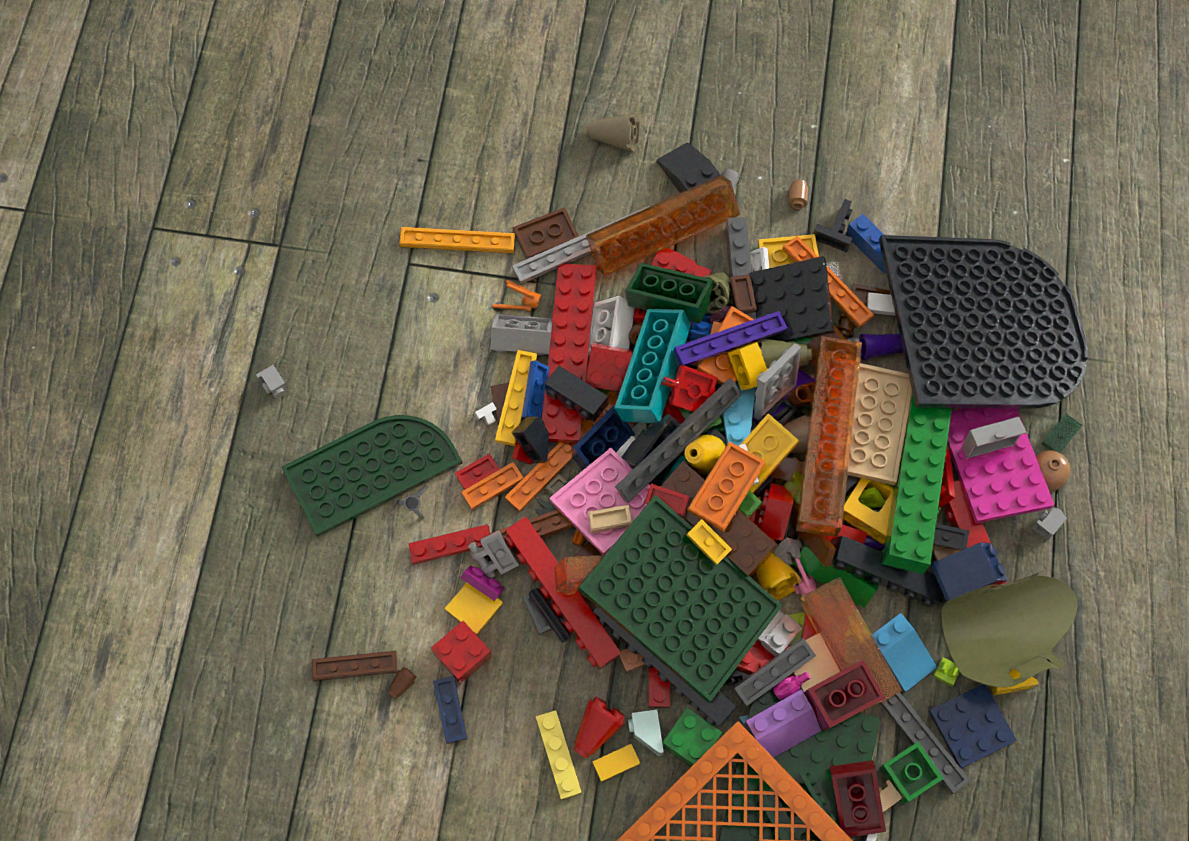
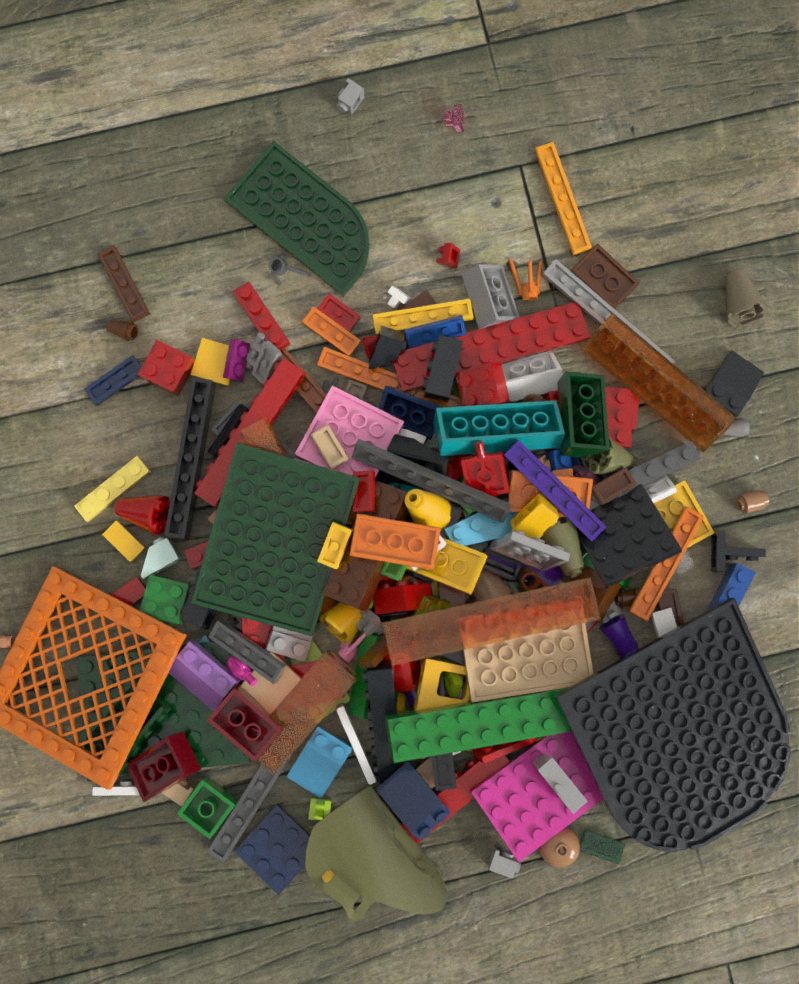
camera: 70 degrees right, 15 degrees up
none -> red tile [111,577,146,606]
none -> black brick [164,377,216,540]
none -> white tile [336,702,377,785]
none -> red tile [436,243,460,269]
none -> clear pink tile [444,104,464,132]

